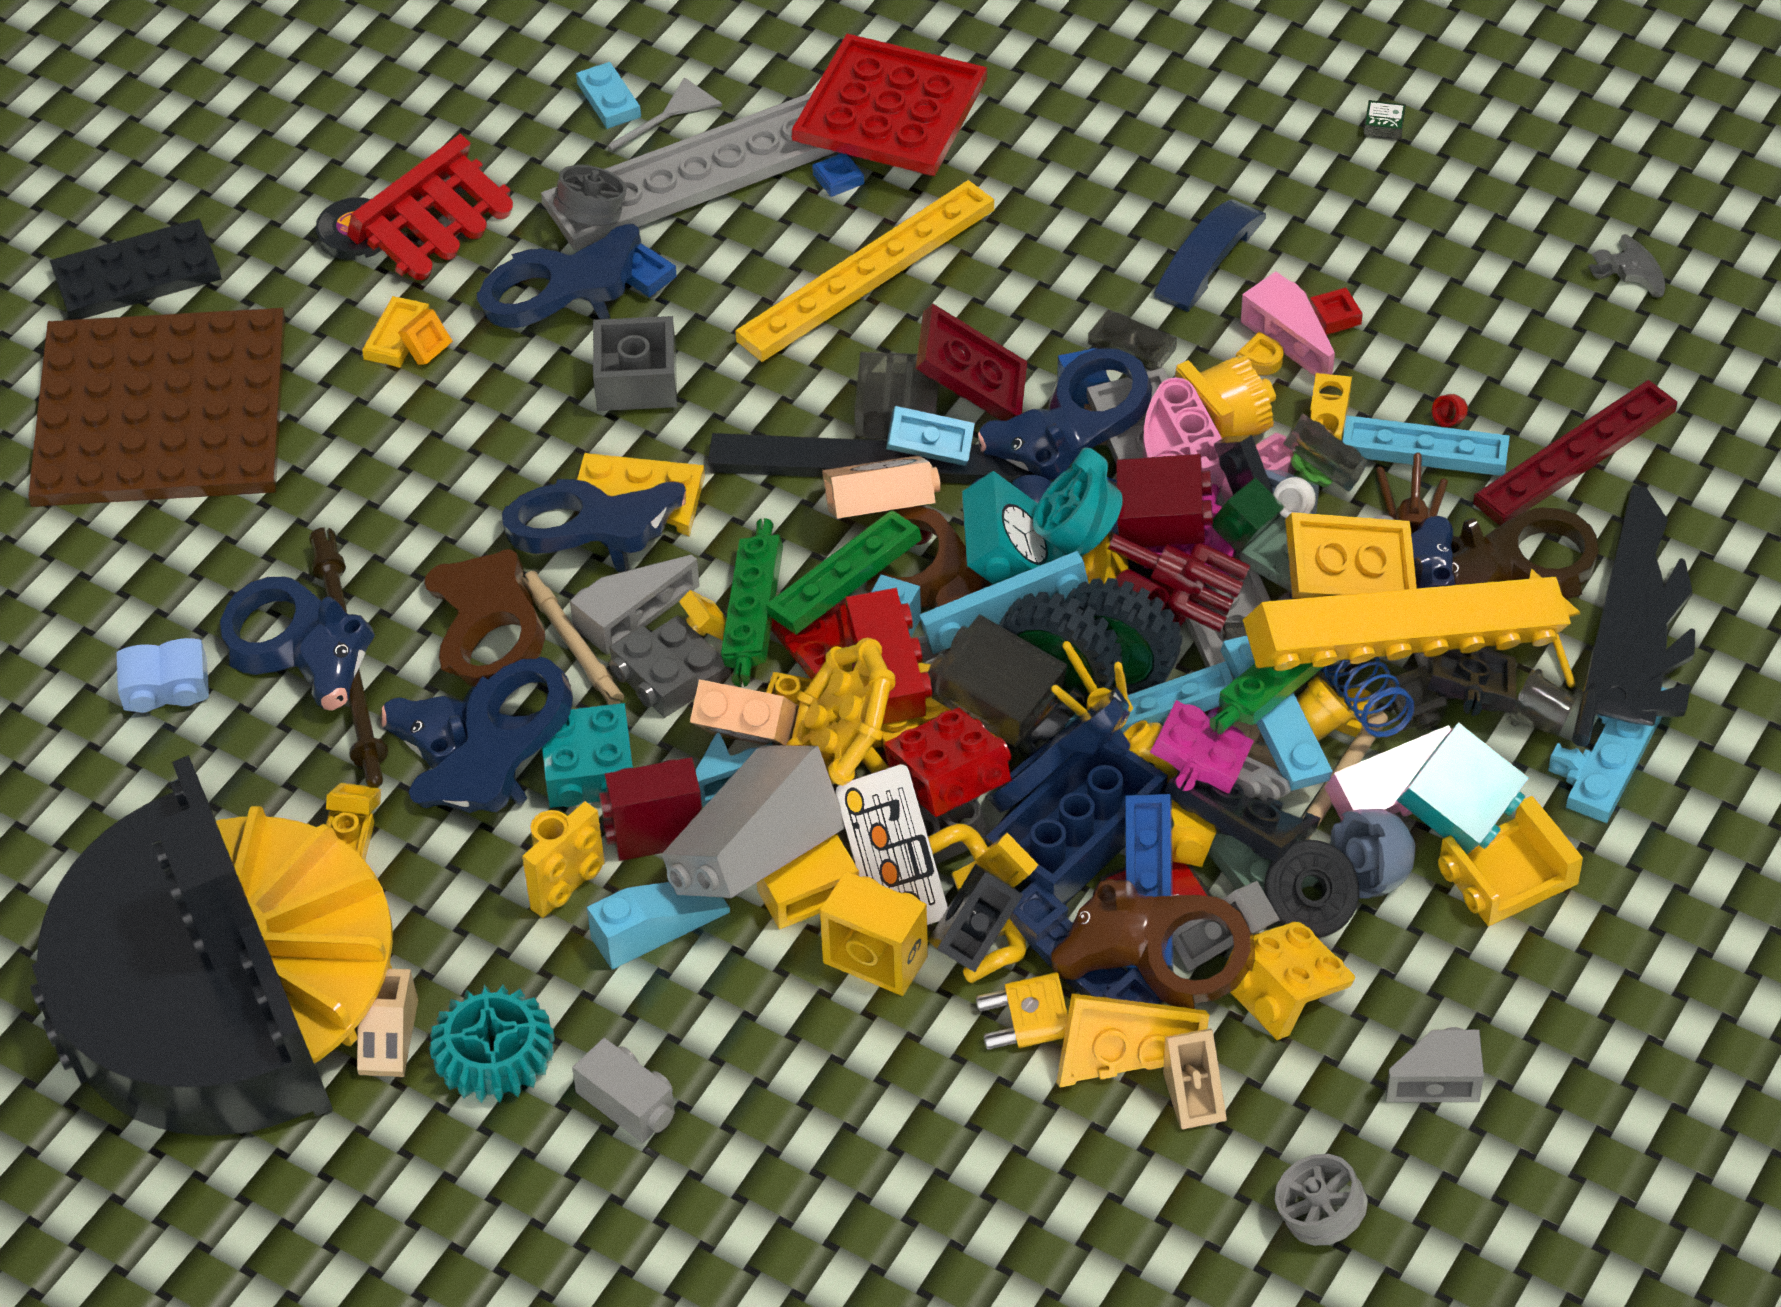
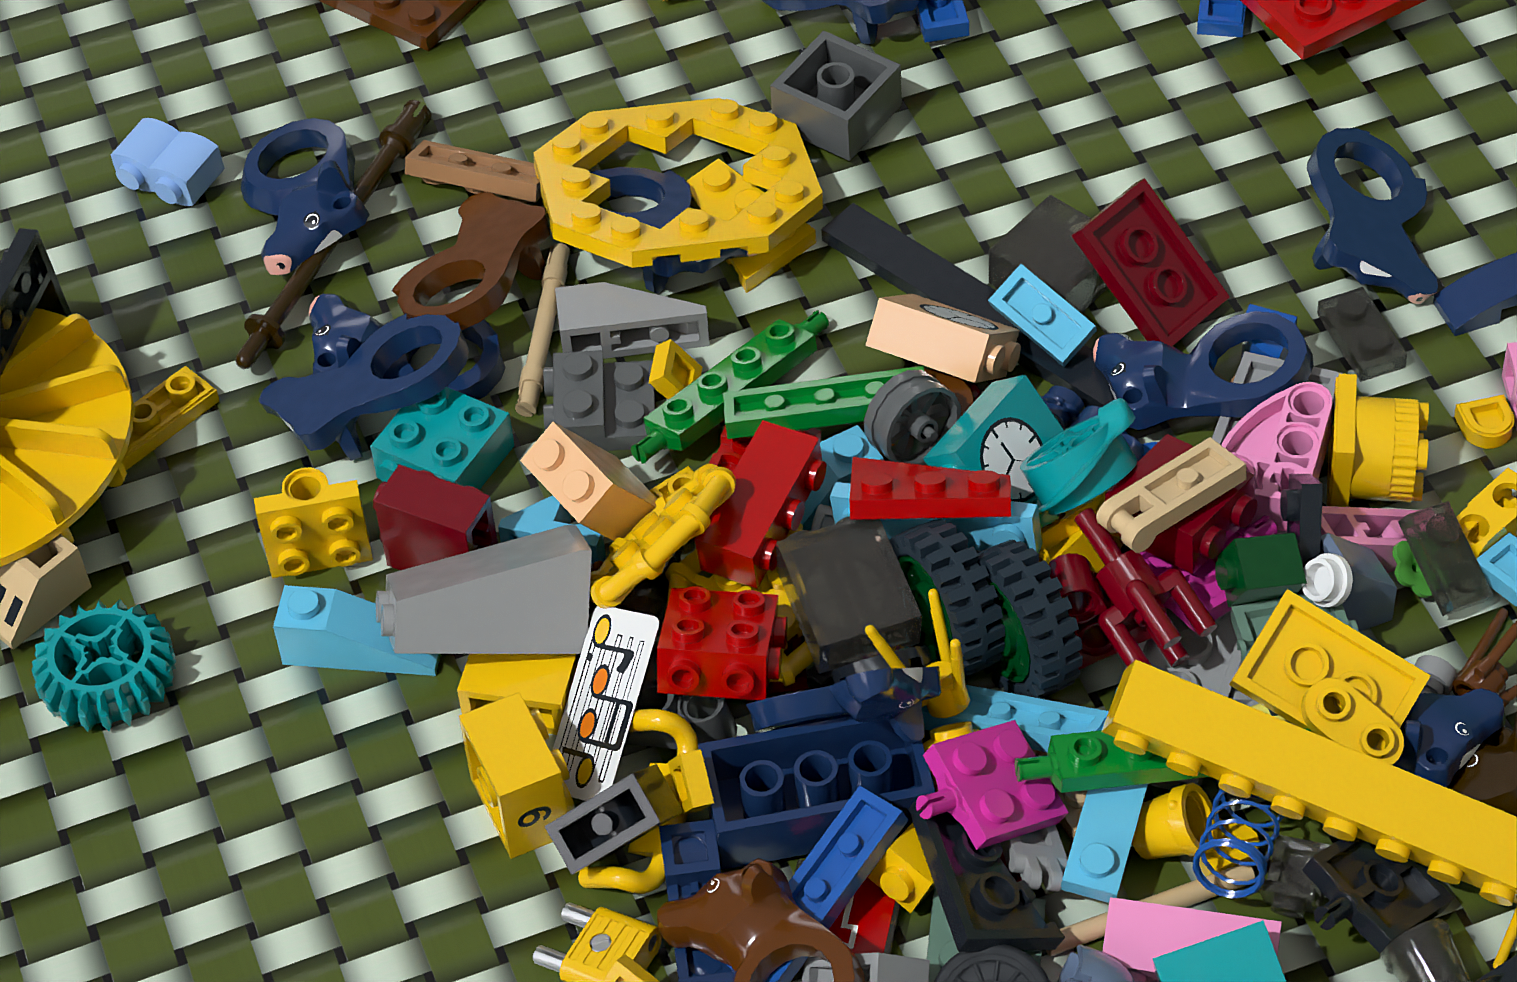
camera: 40 degrees right, 0 degrees up
yellow tile [326,783,381,815] -> none
light grey brick [572,1038,675,1143] -> none
yellow plate [735,180,994,362] -> none
none -> medium nougat plate [405,140,542,203]
none -> yellow plate [533,98,823,268]
none -> red wing [849,457,1011,520]
none -> dark grey wheel [864,370,961,465]
none -> tan plate [1096,437,1246,553]
none -> yellow plate [1301,678,1404,765]
none -> dark blue animal [1307,128,1438,304]

